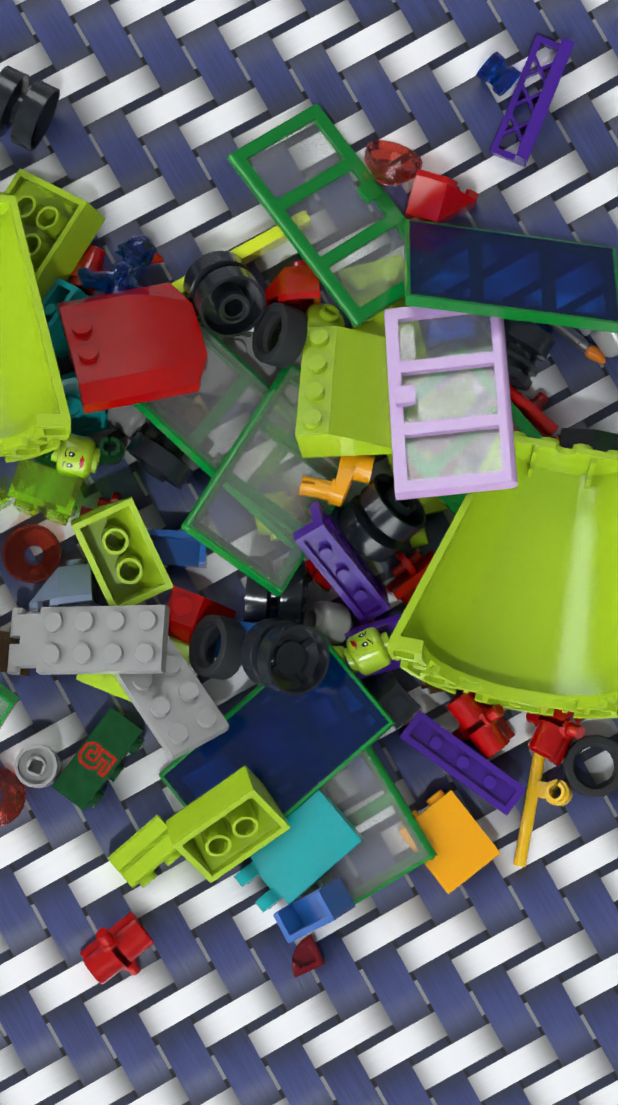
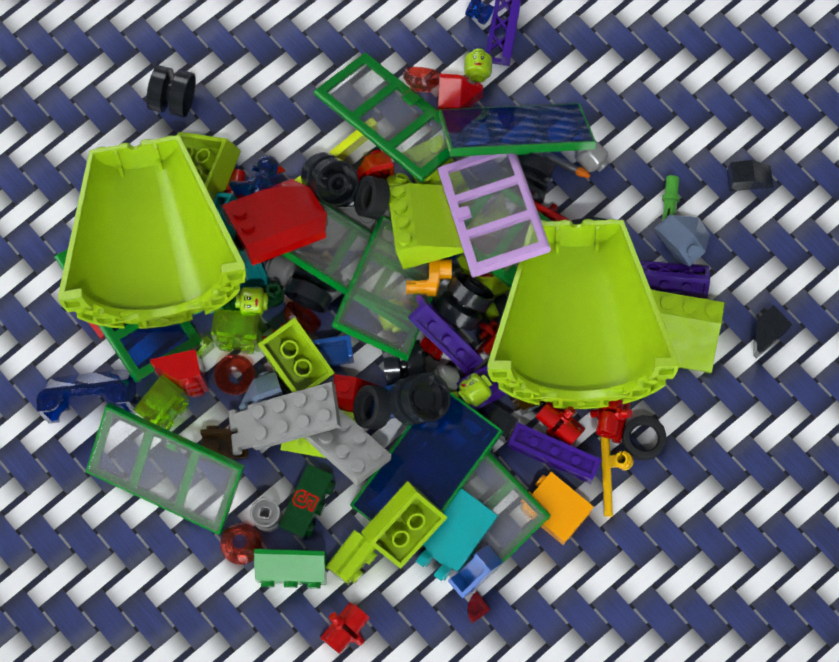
camera: 10 degrees left, 10 degrees down
none -> slope [254,549,328,589]
none -> clear red piece [284,301,322,334]
none -> lime head [464,49,492,83]

